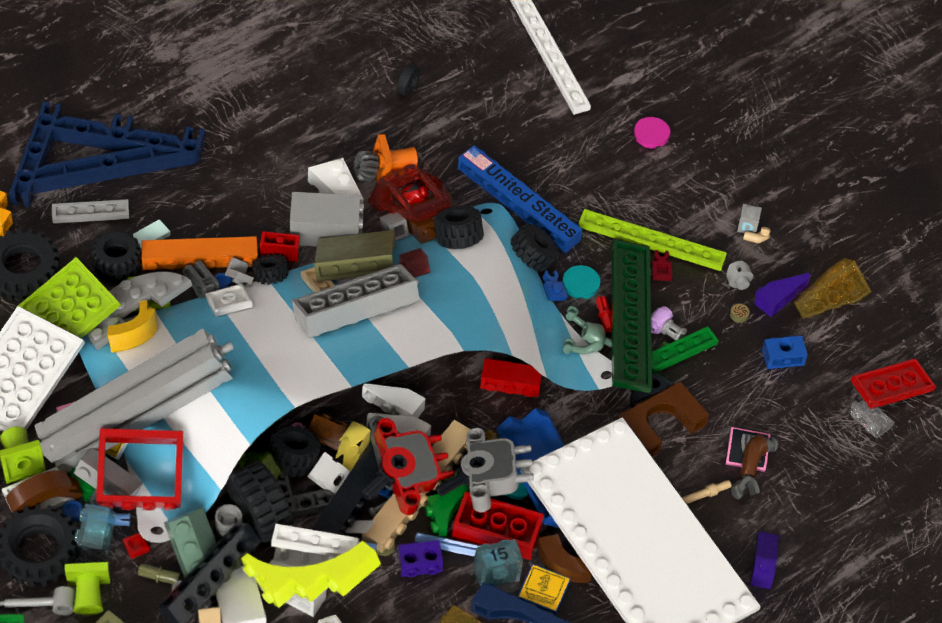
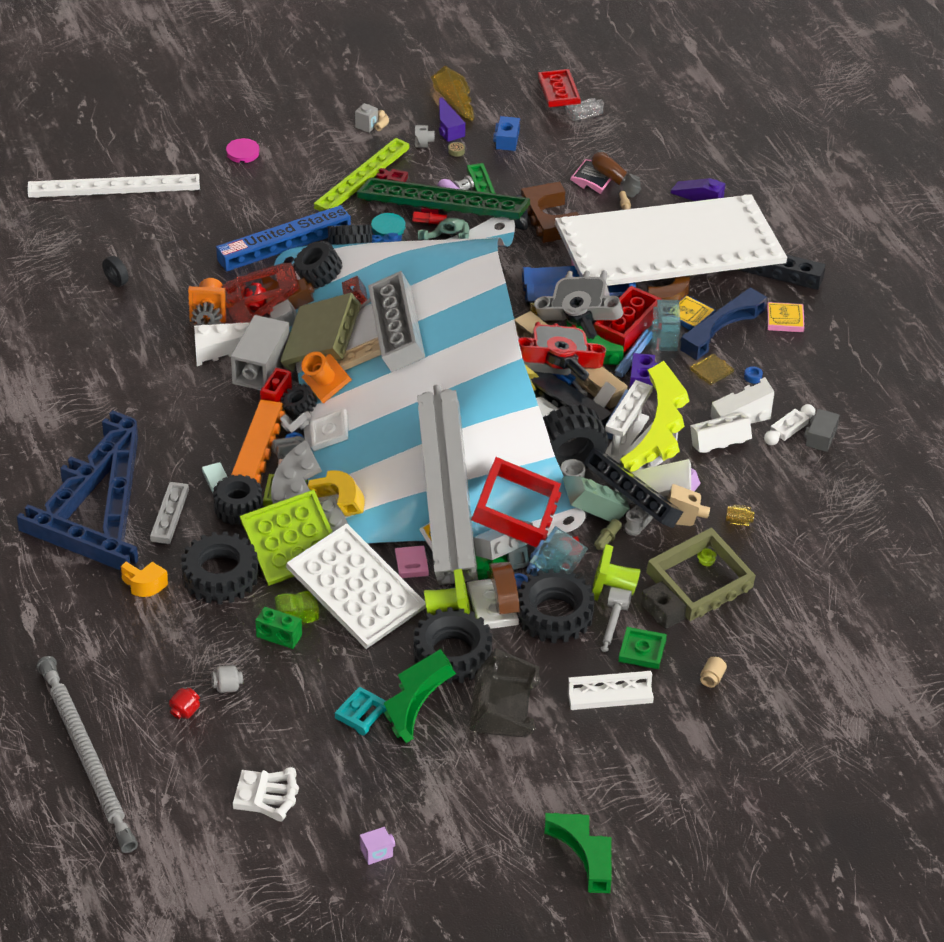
camera: 70 degrees left, 10 degrees down
none -> orange plant [301,352,352,404]

